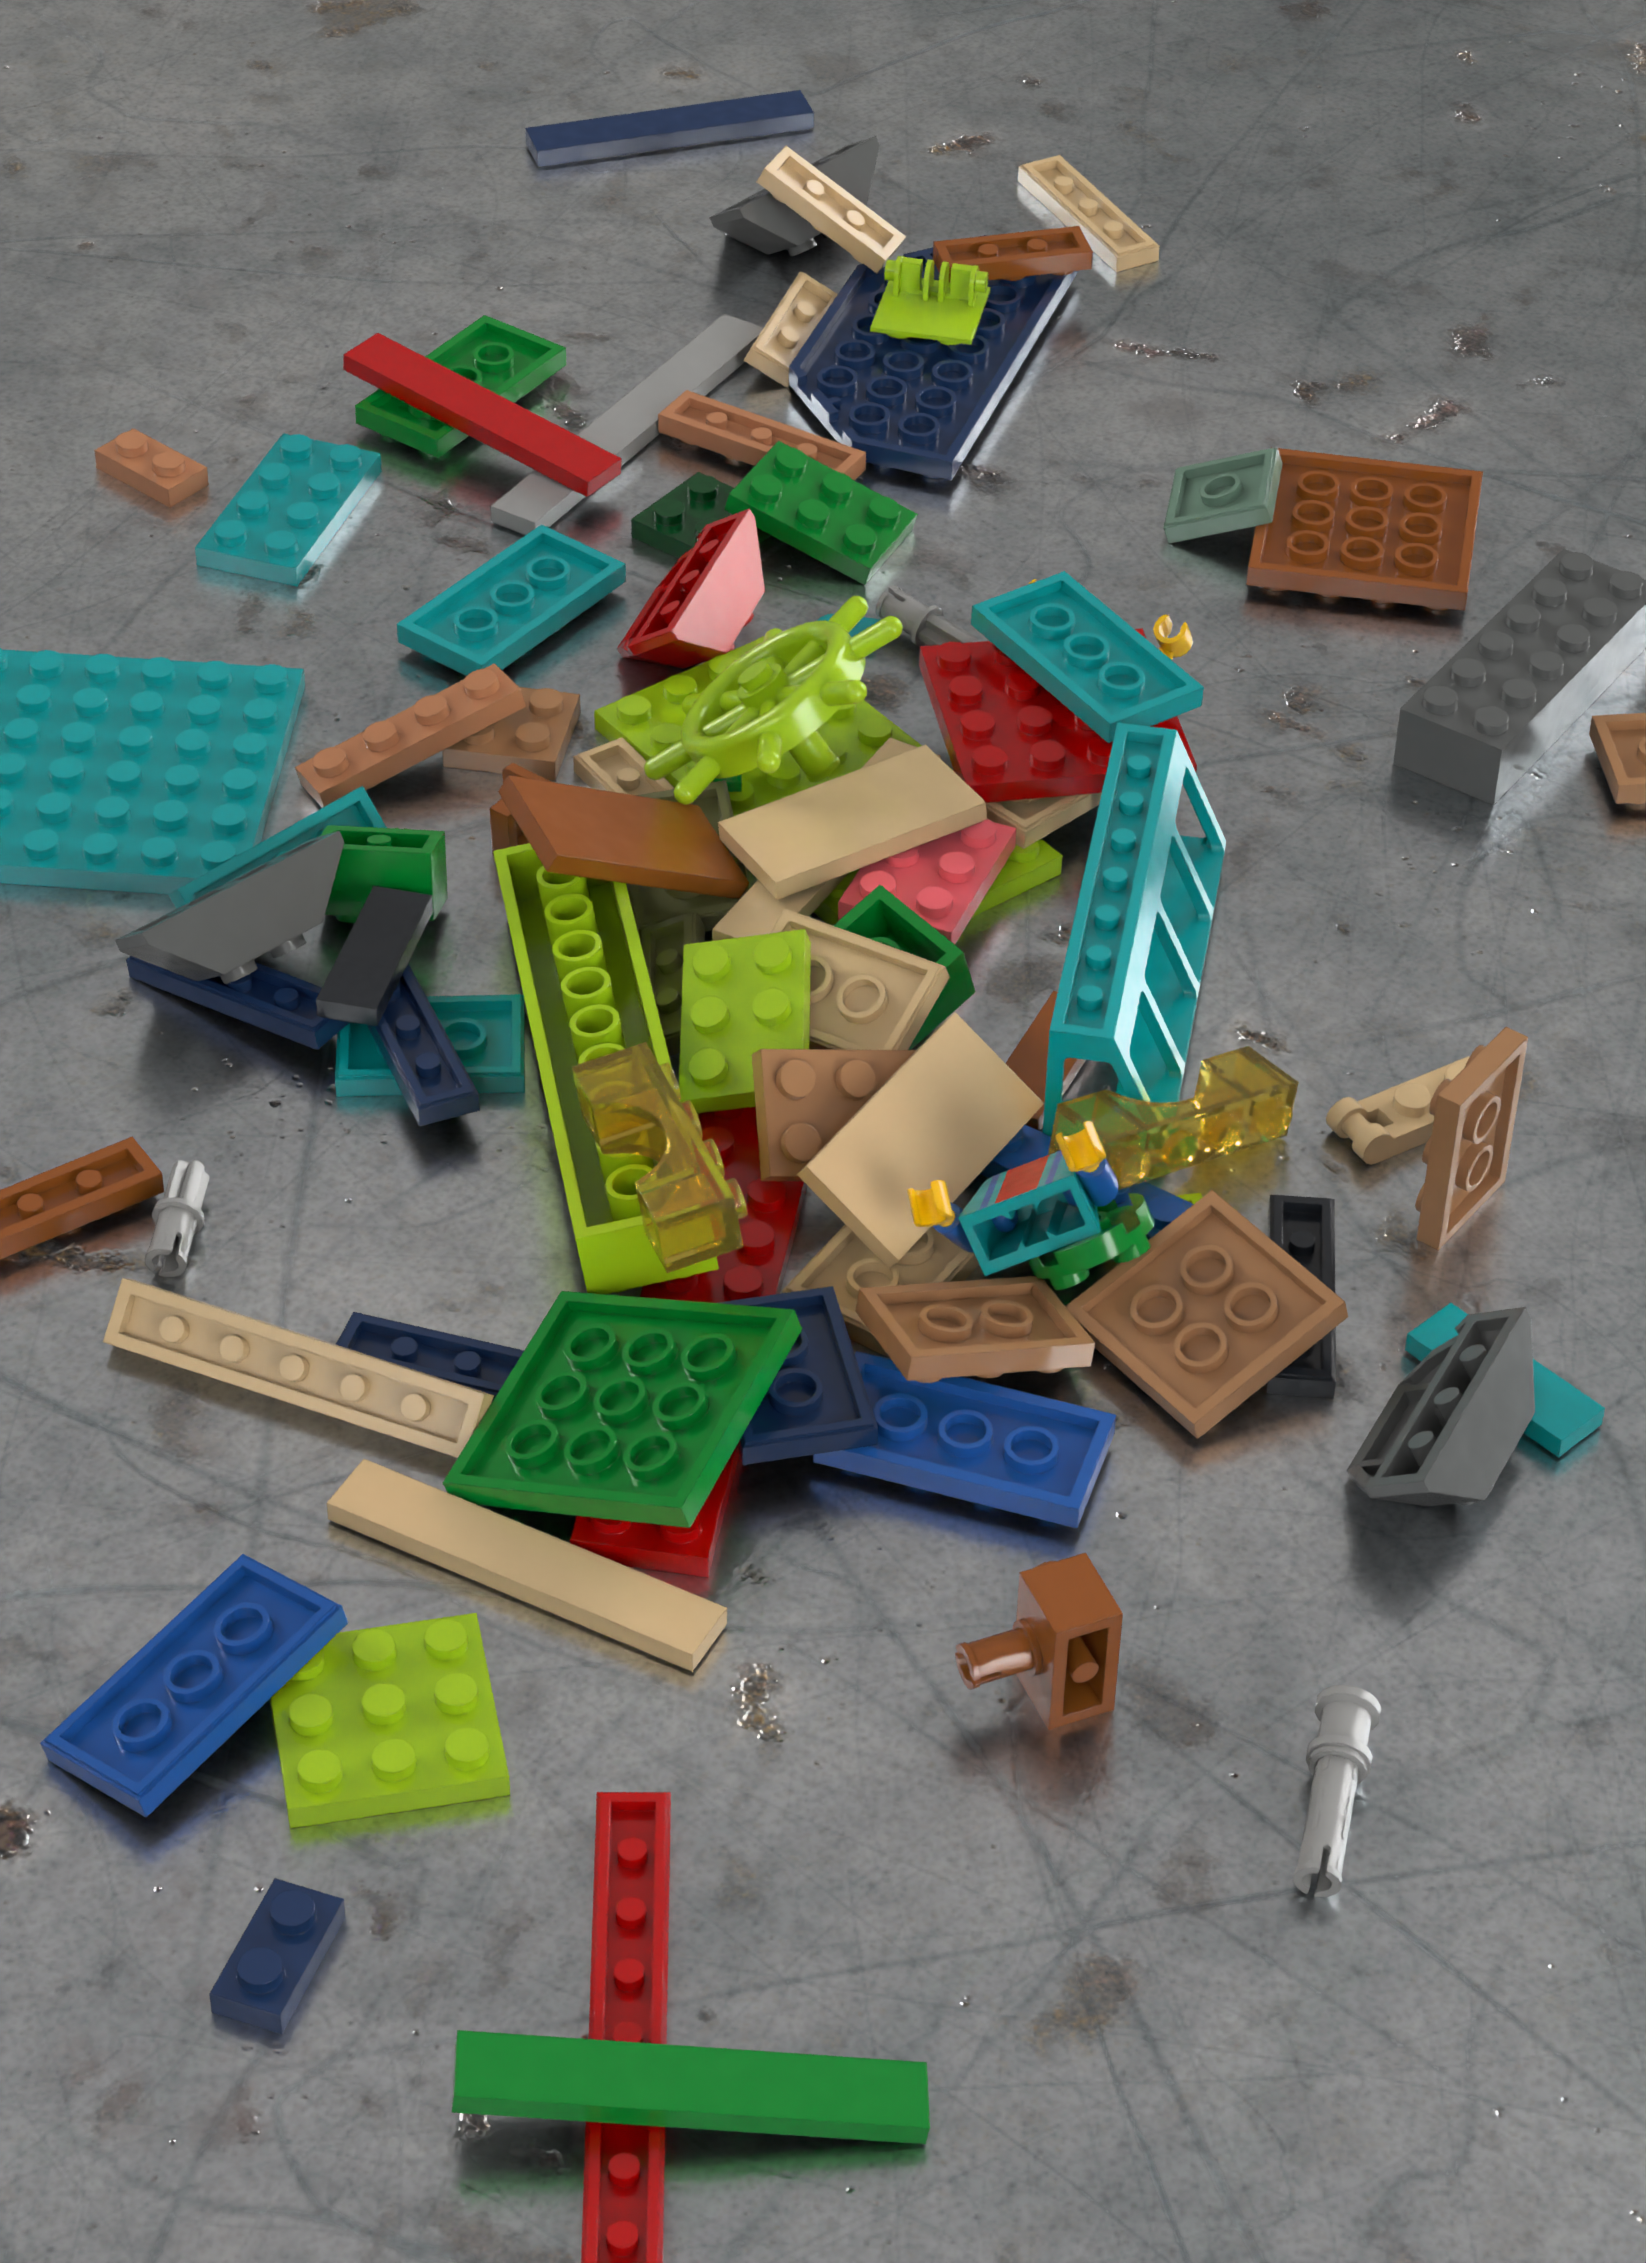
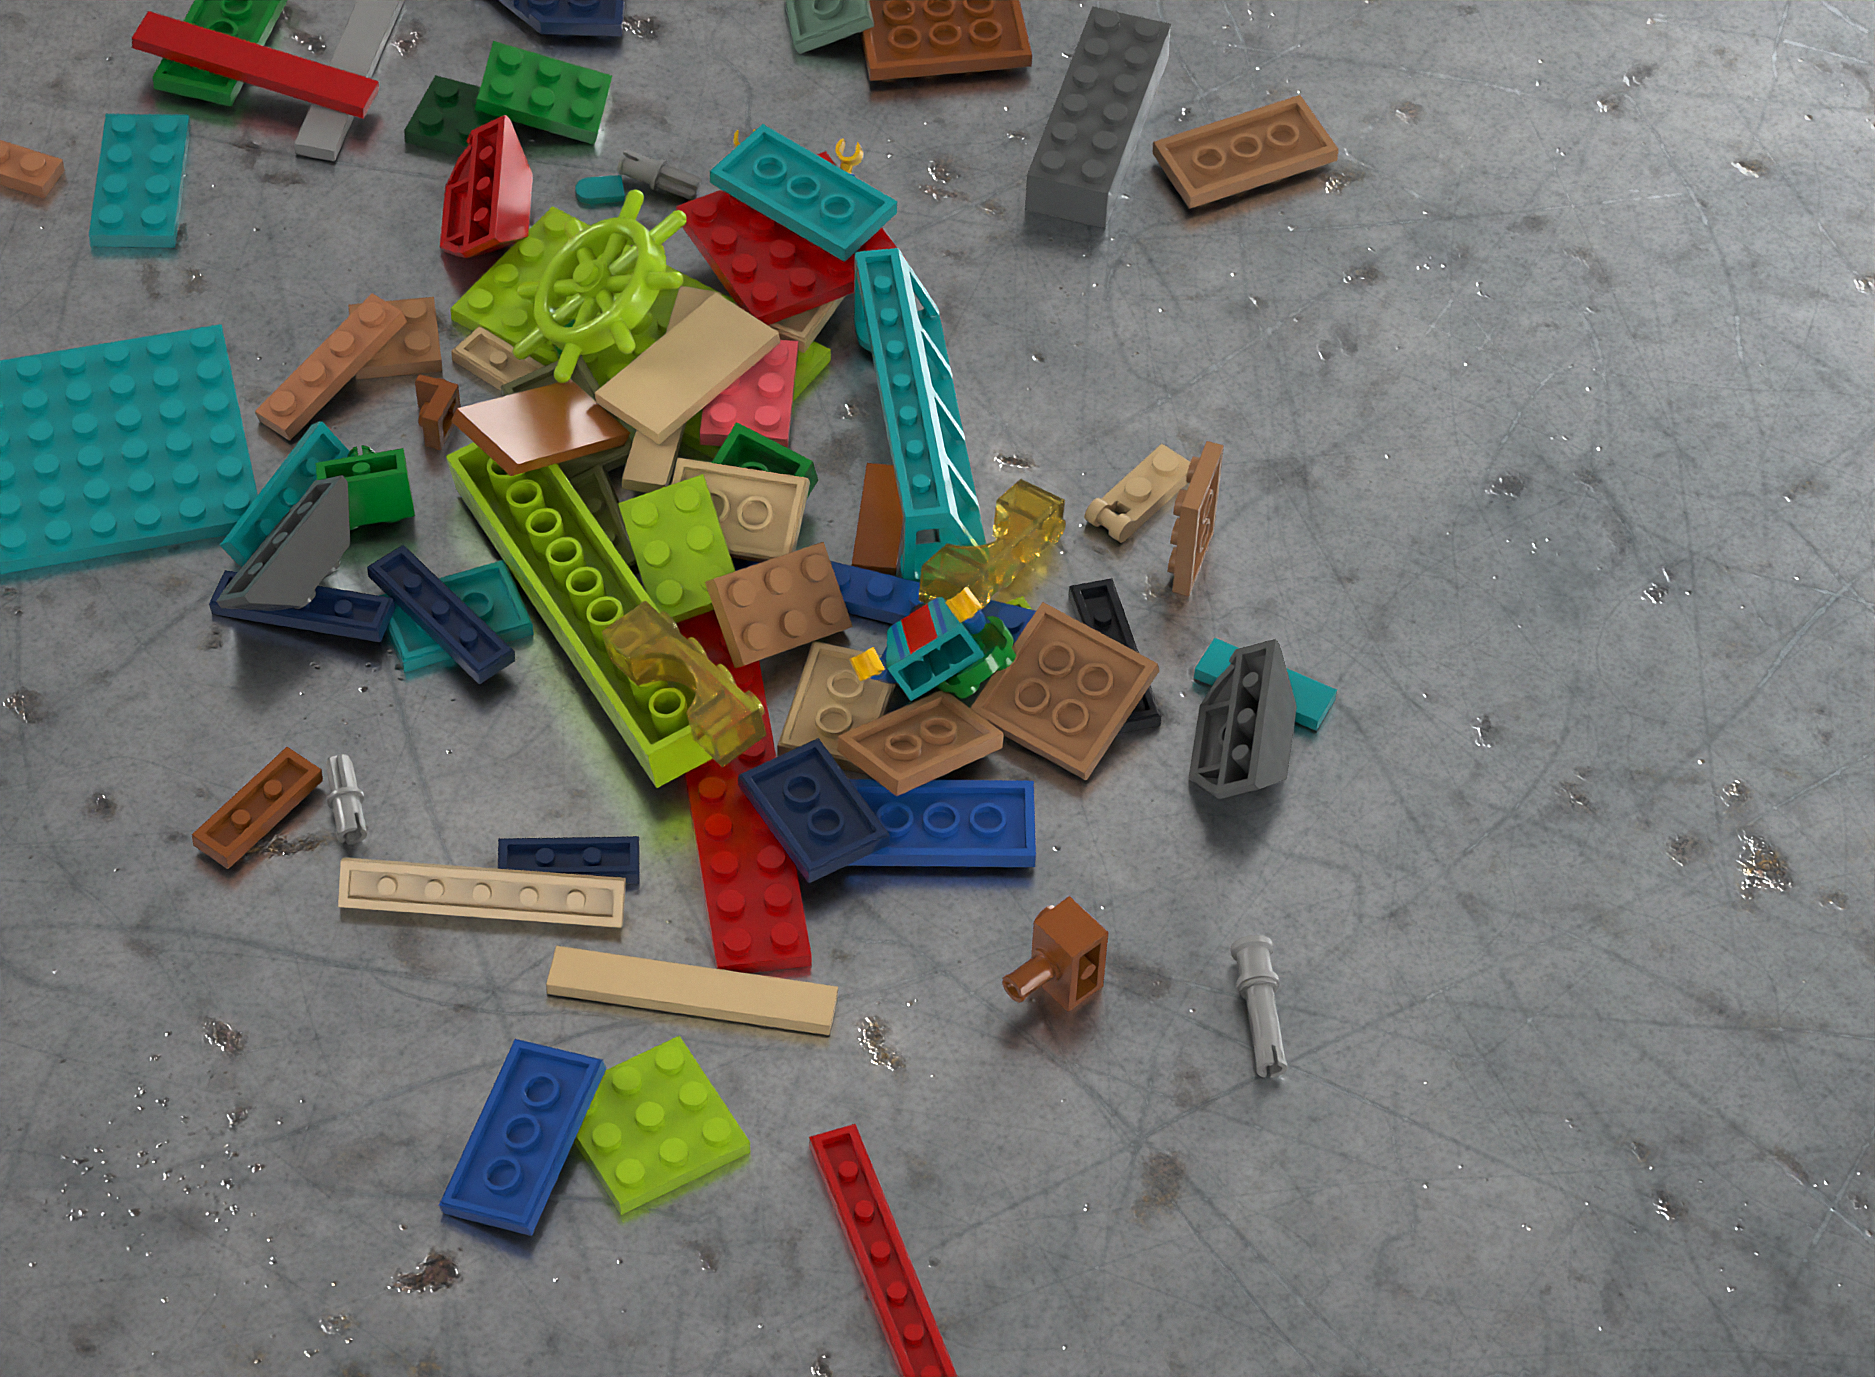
camera: 20 degrees left, 10 degrees up
dark blue plate [209,1878,346,2034] -> none
black tile [316,886,433,1026] -> none
teal plate [397,524,626,676] -> none
green plate [443,1291,802,1528] -> none
green tile [452,2030,930,2144] -> none
nougat plate [658,390,866,481] -> none
tan tile [797,1012,1044,1268] -> none

